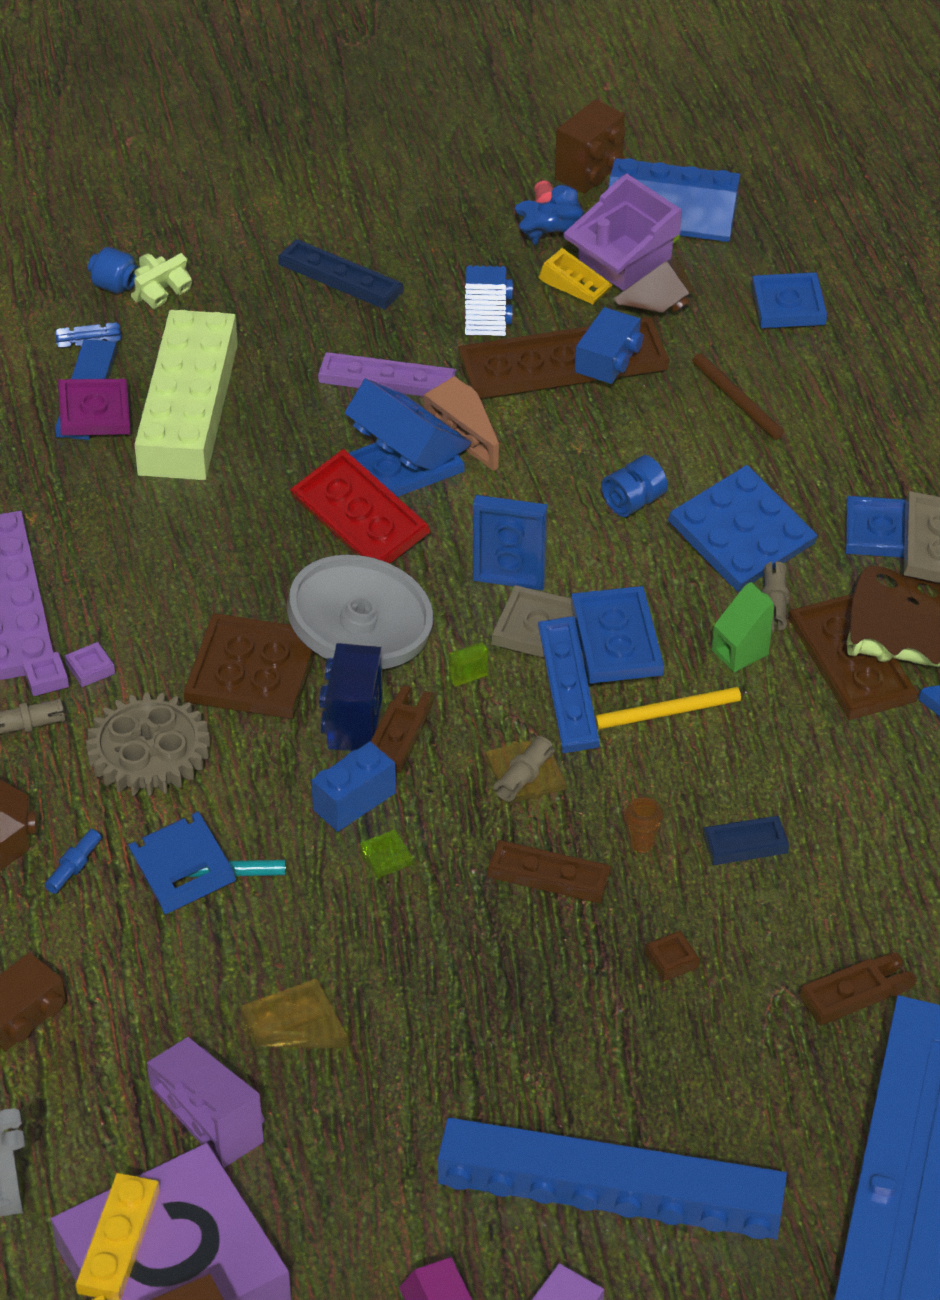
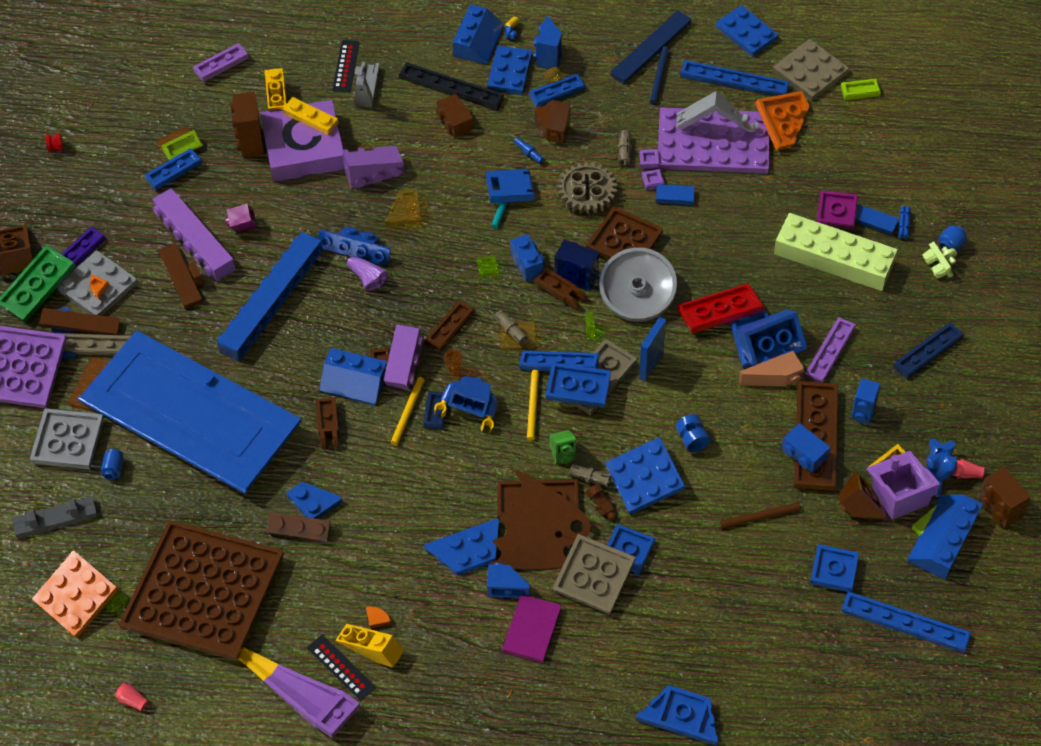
camera: 110 degrees right, 10 degrees up
none -> blue bracket [318,227,391,266]
none -> blue slope [319,348,387,406]
none -> medium lavender piece [347,256,388,290]
none -> medium lavender wedge [383,324,424,390]
none -> yellow bar [390,377,425,446]
none -> blue torso [434,376,497,433]
none -> reddish brown piece [586,484,616,521]
none -> blue tile [656,184,694,205]
none -> blue tile [841,591,971,653]

